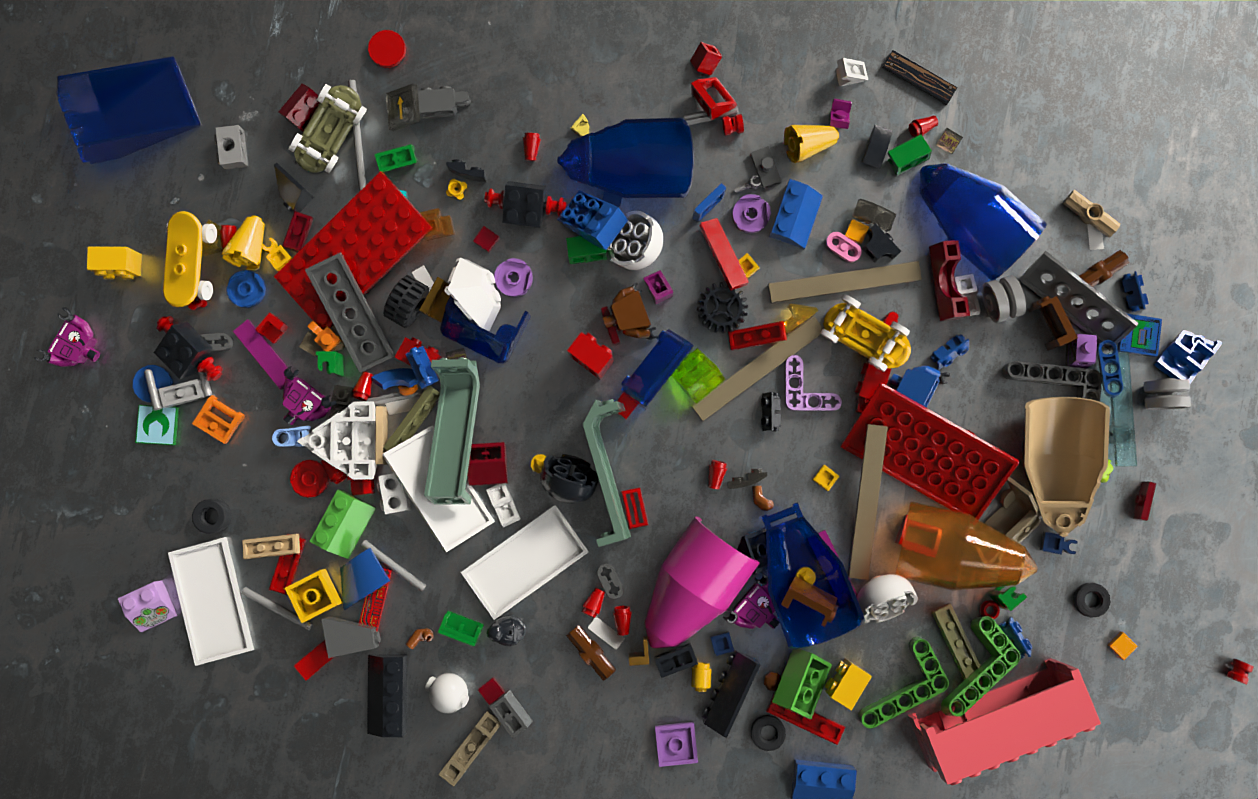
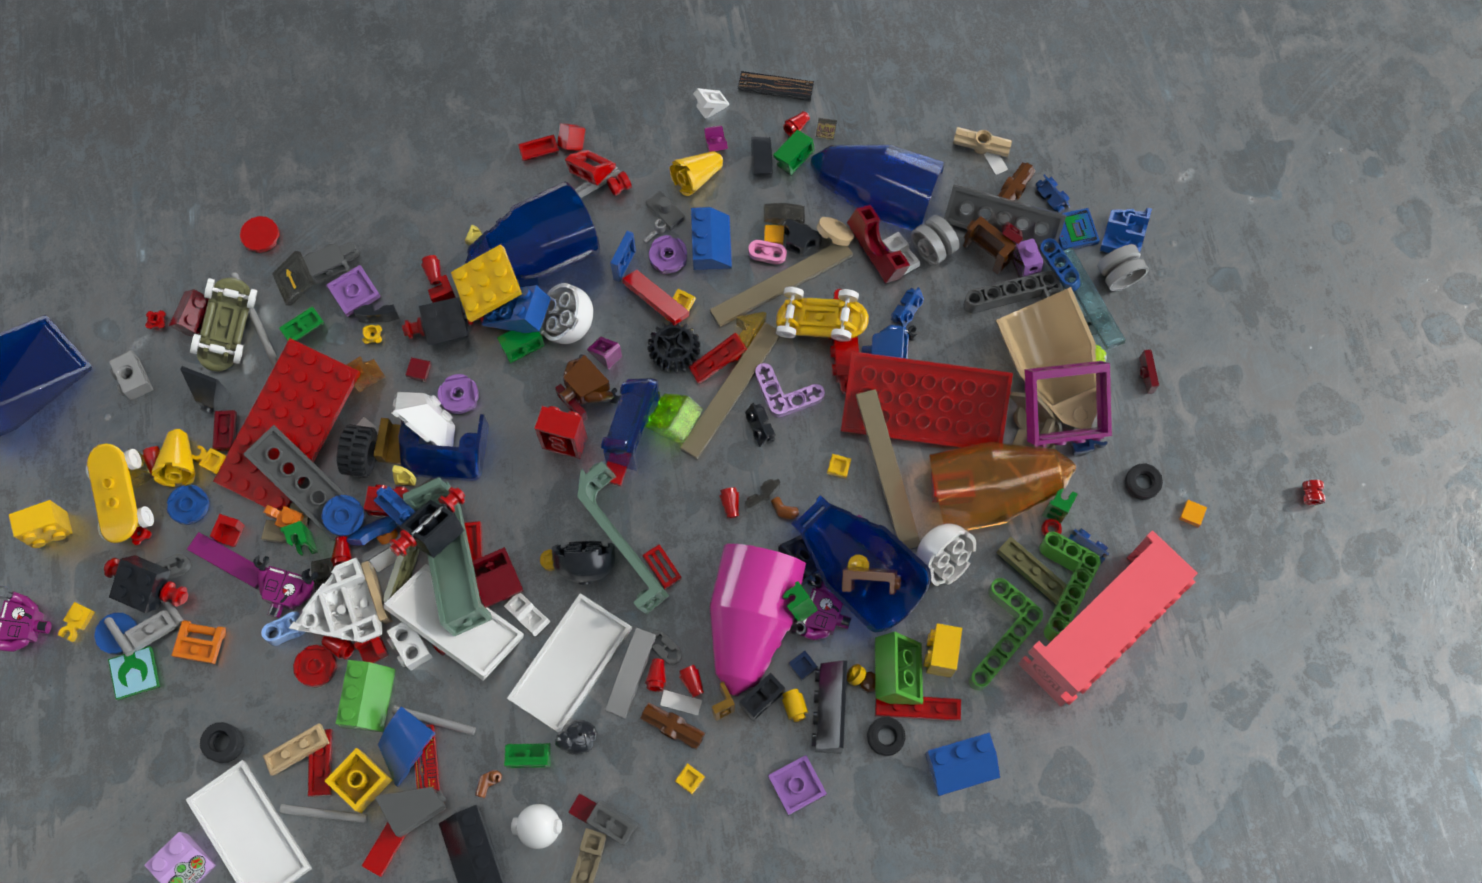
camera: 25 degrees left, 15 degrees down
none -> yellow plate [58,602,95,642]
none -> red plate [145,310,166,330]
none -> blue tile [322,495,365,536]
none -> medium lavender plate [326,265,381,317]
none -> black brick [389,487,465,558]
none -> light yellow tile [392,465,416,486]
none -> red panel [428,275,456,303]
none -> yellow plate [451,244,522,322]
none -> red tile [464,521,483,561]
none -> red tile [518,134,559,161]
none -> light grey slope [605,627,656,718]
none -> yellow tile [675,763,705,795]
none -> green hinge [783,581,818,622]
none -> tan tile [817,217,854,246]
none -> yellow tile [847,664,866,686]
none -> dark red plate [1002,222,1023,244]
none -> magenta window [1024,361,1112,448]

